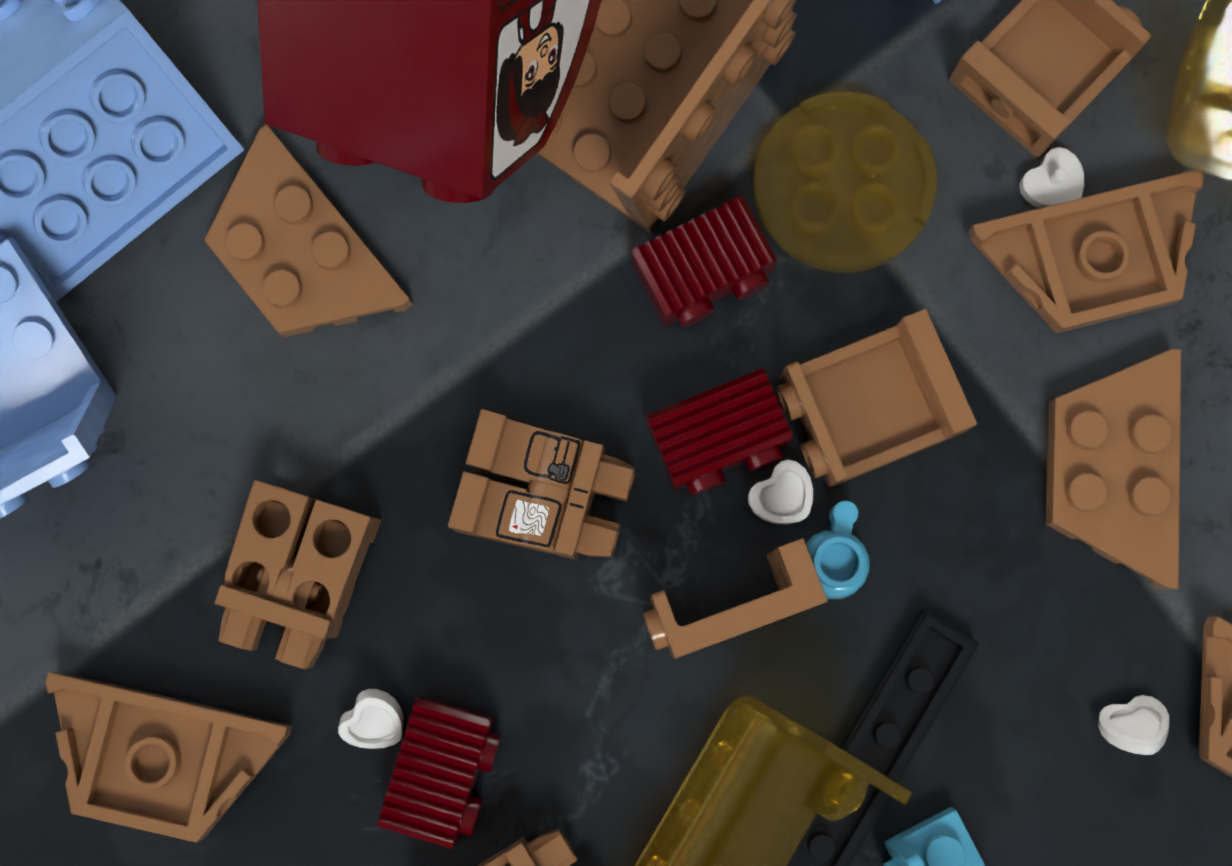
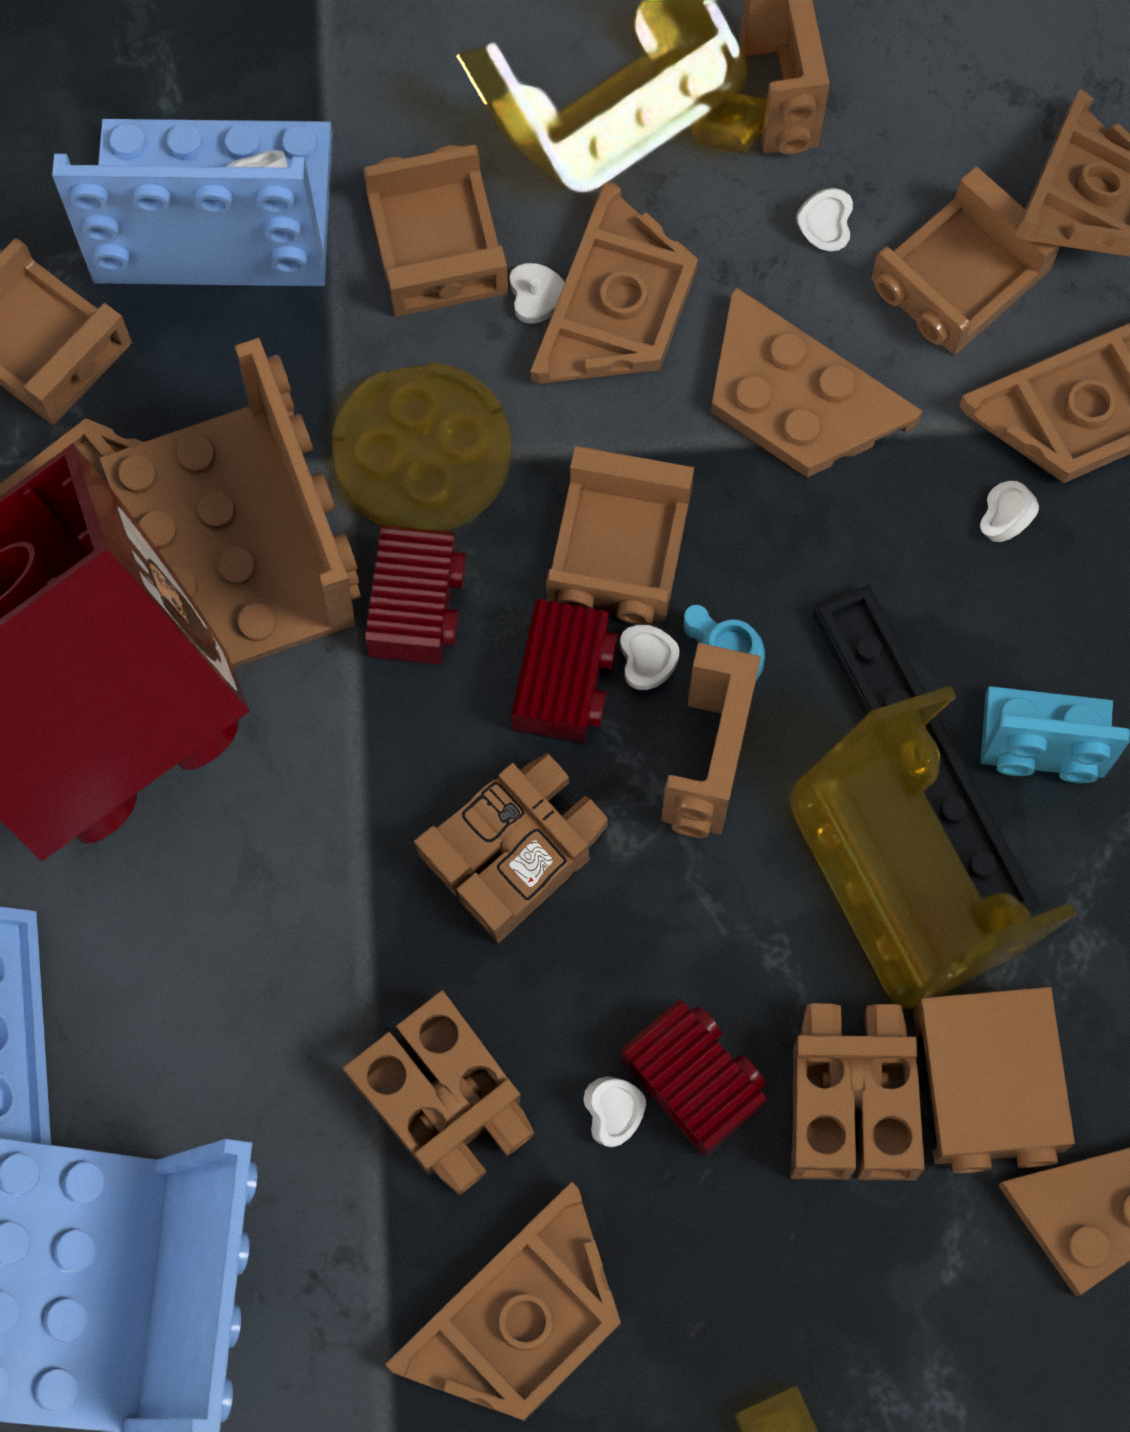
camera: 60 degrees left, 10 degrees down
medium nougat wing [204,124,413,338] -> none

